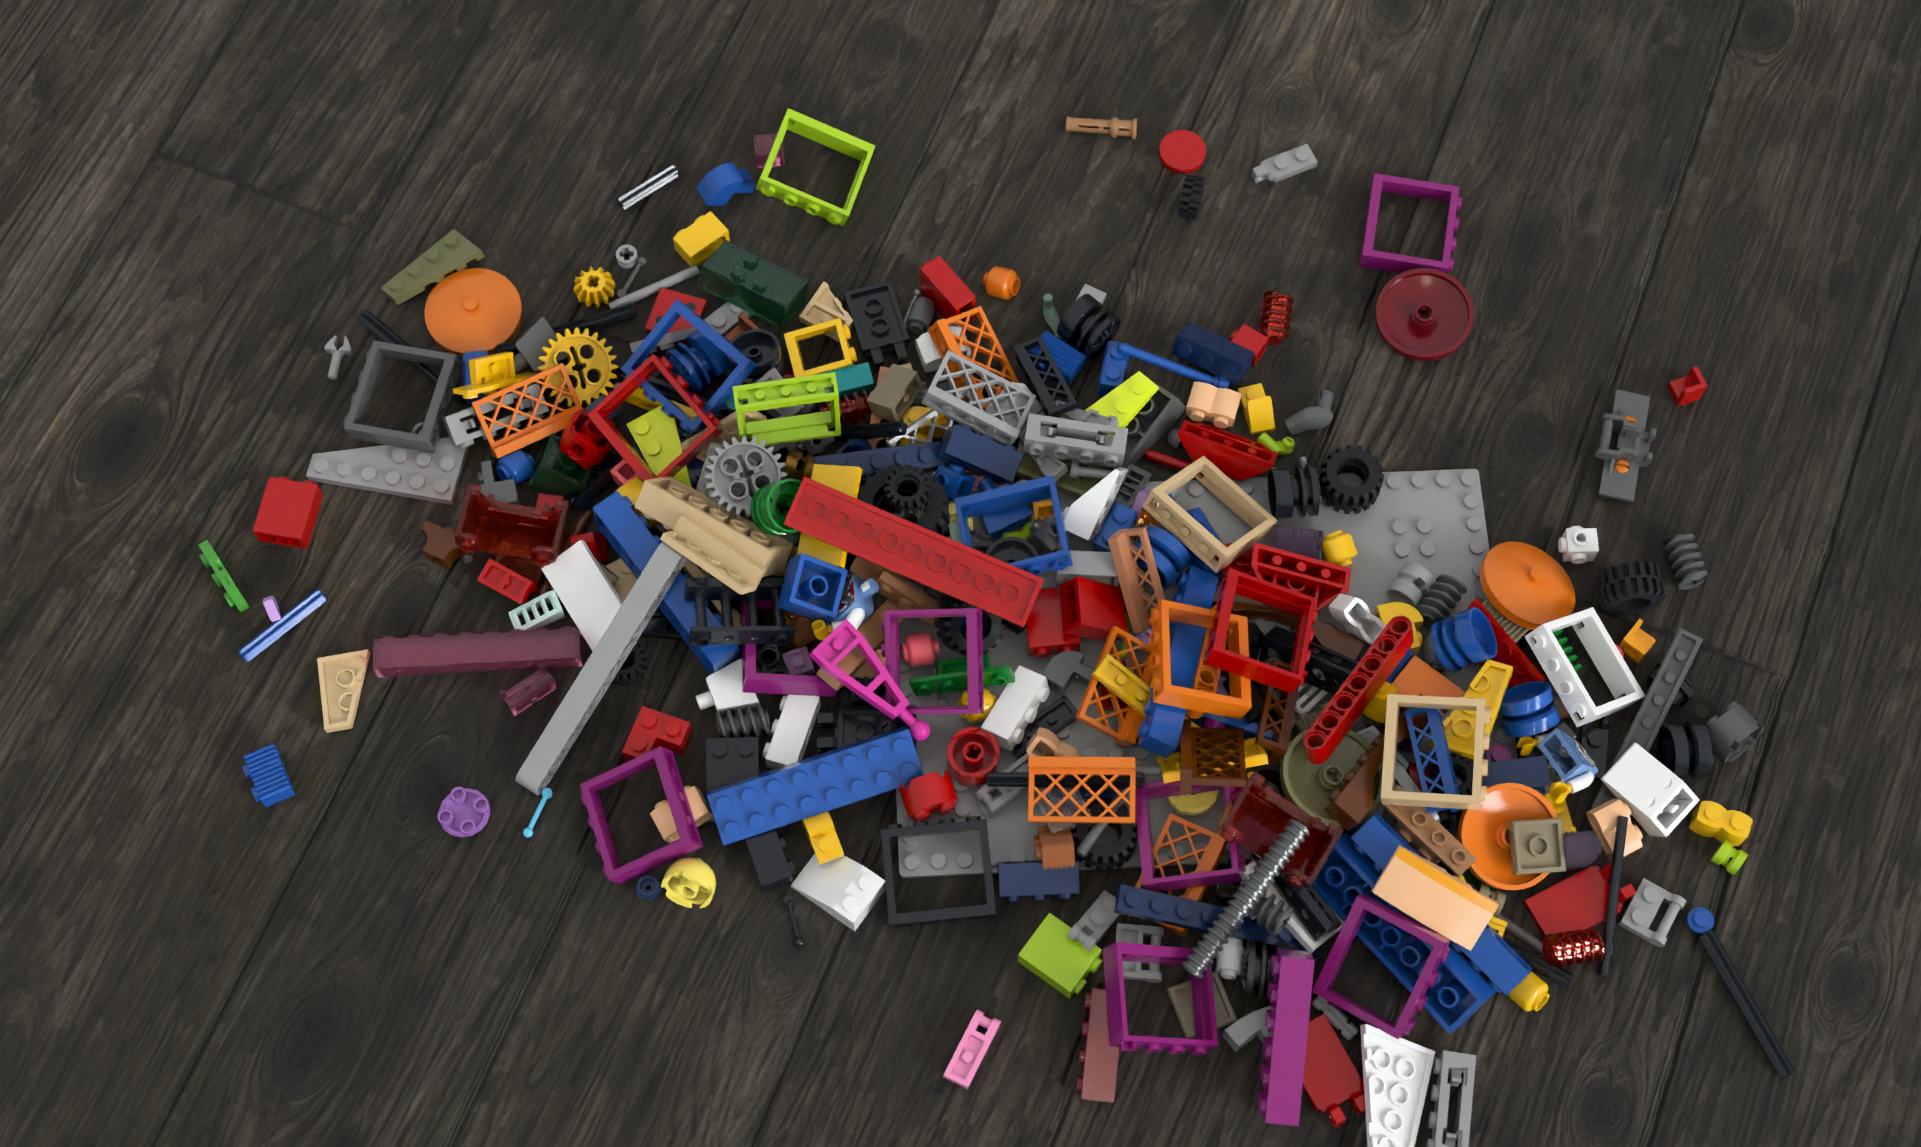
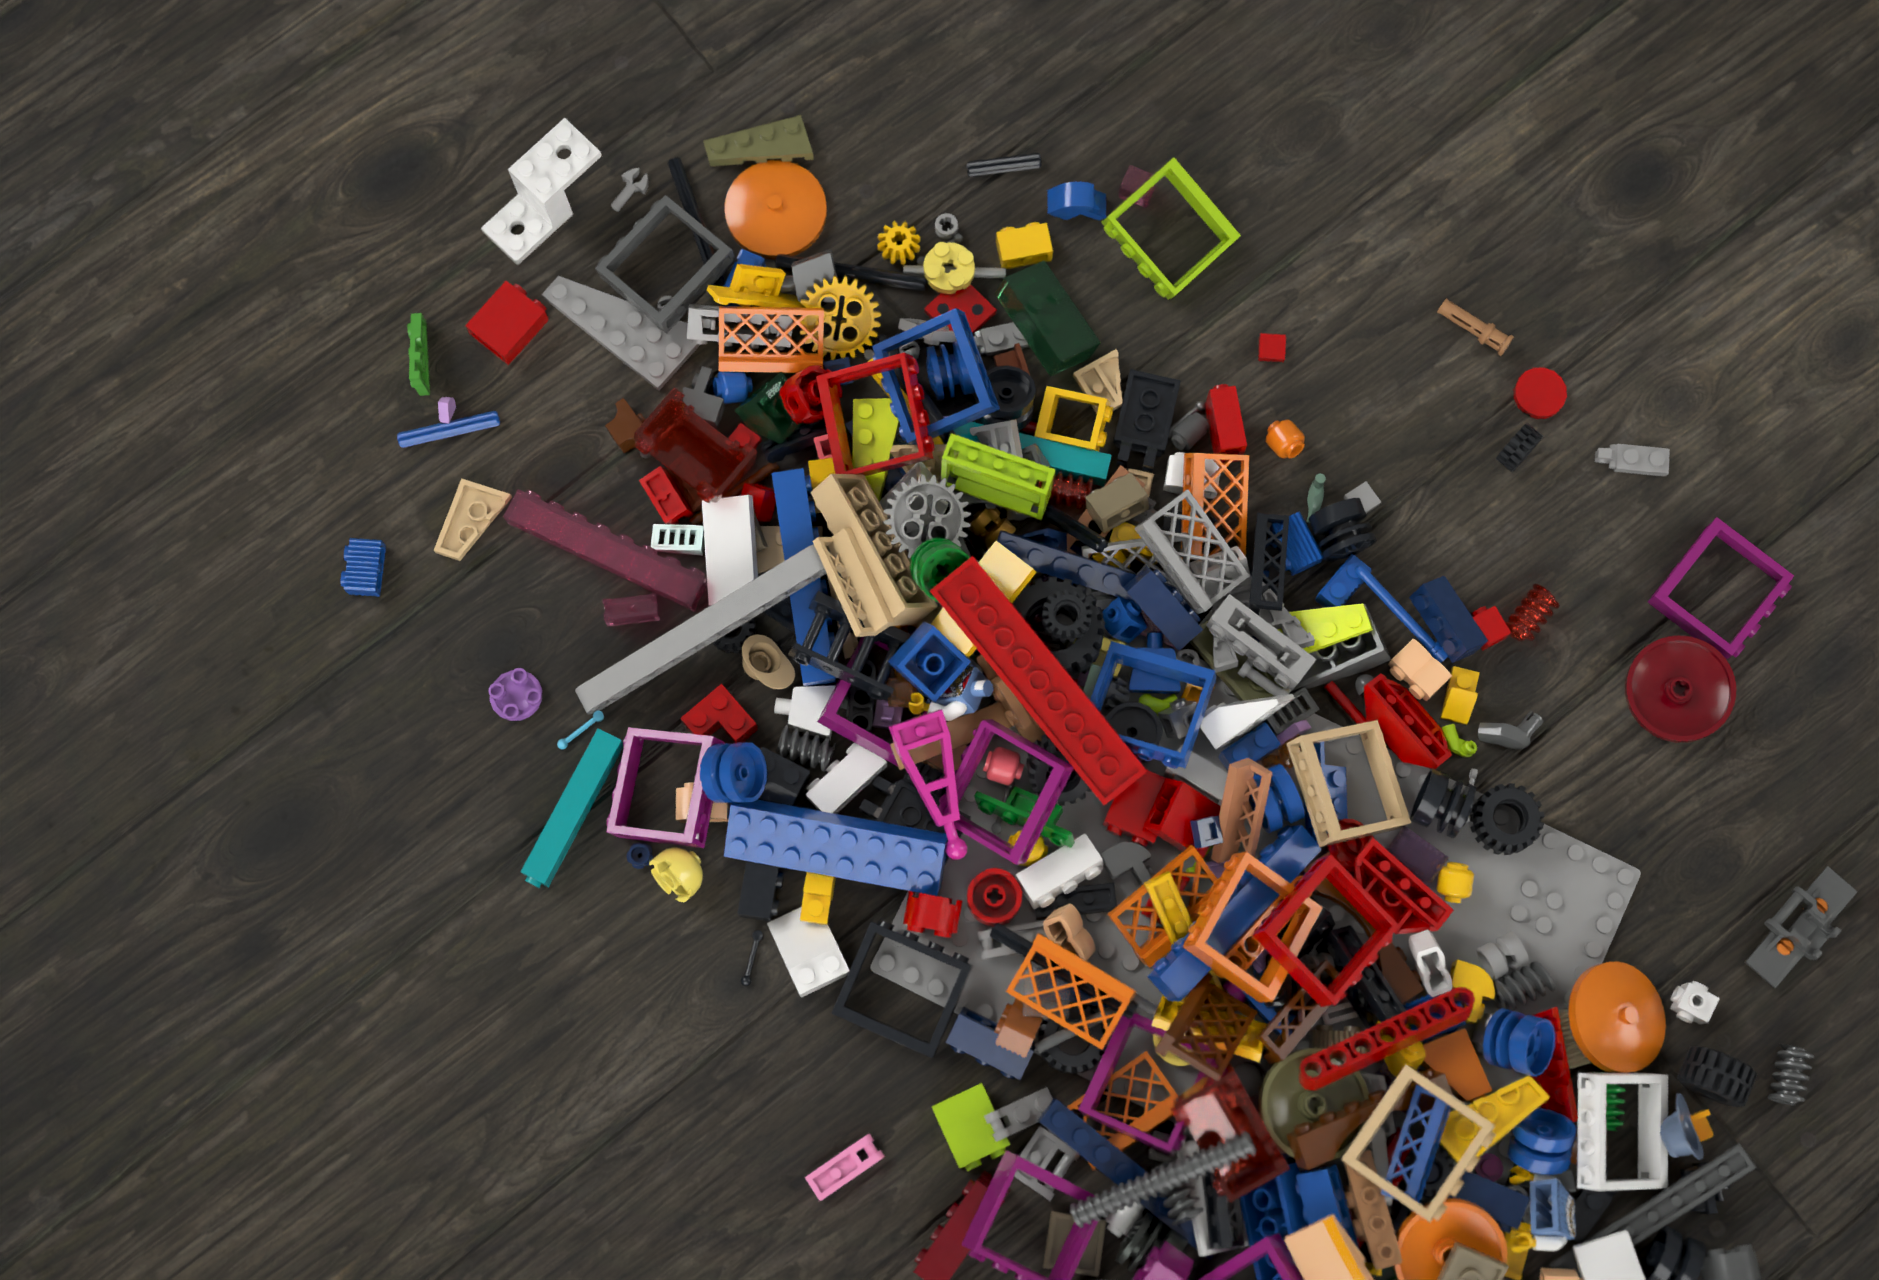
camera: 30 degrees right, 10 degrees up
none -> white bracket [481,118,602,265]
none -> teal brick [521,729,623,888]
none -> blue wheel [700,742,767,803]
none -> tan piece [742,634,795,689]
none -> light yellow plate [923,242,975,294]
none -> plate [1190,816,1223,848]
none -> red tile [1258,333,1286,362]
none -> sand blue piece [1660,1093,1704,1160]

